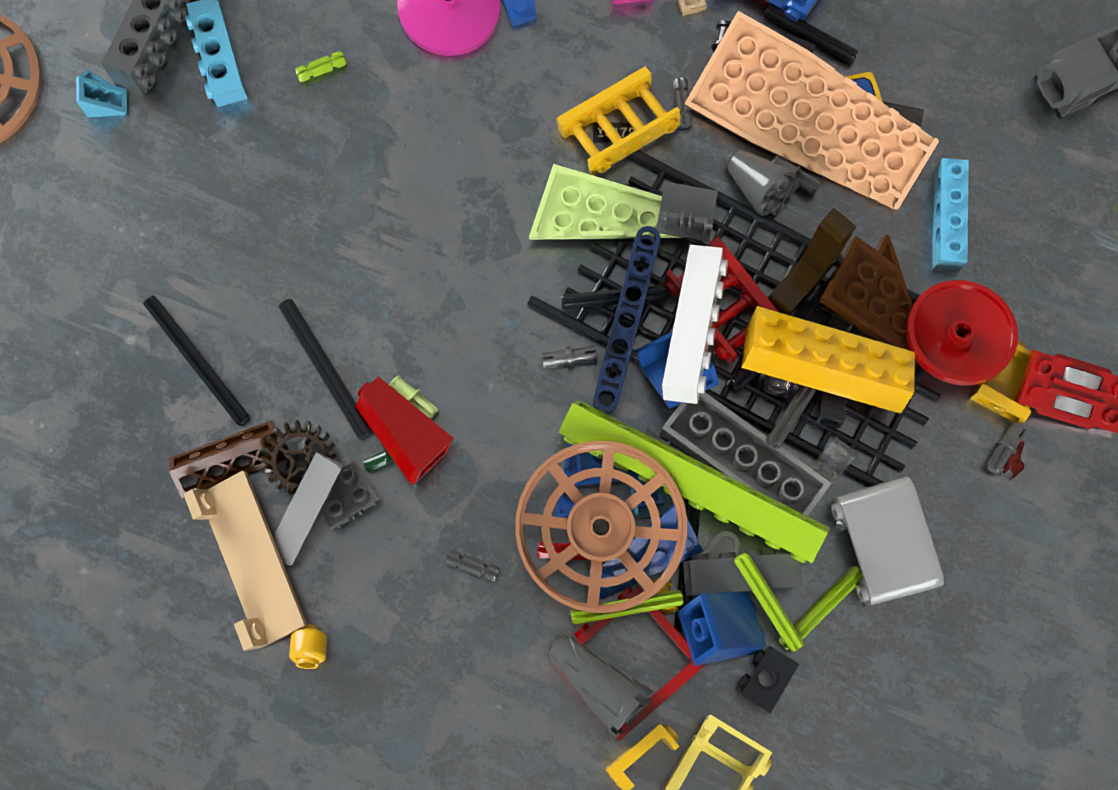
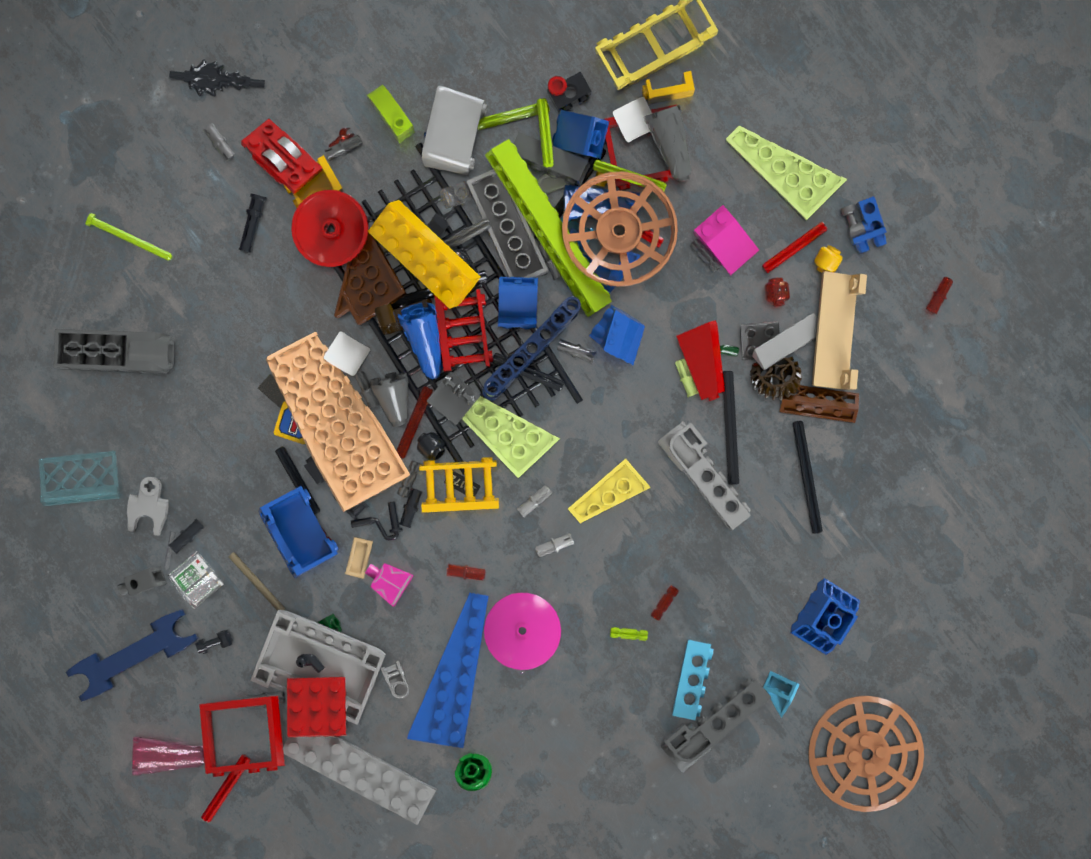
camera: 150 degrees left, 10 degrees up
white brick [662,245,728,404] -> none
medium azure brick [932,158,969,271] -> none
none -> black pin [239,194,267,253]
none -> white sticker [324,331,370,376]
none -> black piece [351,501,403,541]
none -> lime brick [366,84,415,144]
none -> clear red axle [396,387,433,459]
none -> blue cone [398,303,443,379]
none -> black pin [399,488,422,528]
none -> black head [417,432,445,460]
none -> clear red axle [447,564,486,581]
none -> light grey axle [516,485,552,518]
none -> light grey axle [535,533,574,557]
none -> red tile [548,76,567,96]
none -> light yellow wing [568,459,651,523]
none -> blue slope [589,305,645,365]
none -> white sticker [613,97,652,142]
none -> clear red axle [651,585,679,621]
none -> light grey brick [657,421,751,531]
none -> dark pink slope [693,205,759,275]
none -> yellowish green wing [726,126,847,220]
none -> red axle [762,222,827,273]
none -> clear red head [764,278,790,307]
none -> blue slope [791,578,860,655]
none -> blue hips [840,196,887,254]
none -> clear red axle [926,277,953,314]

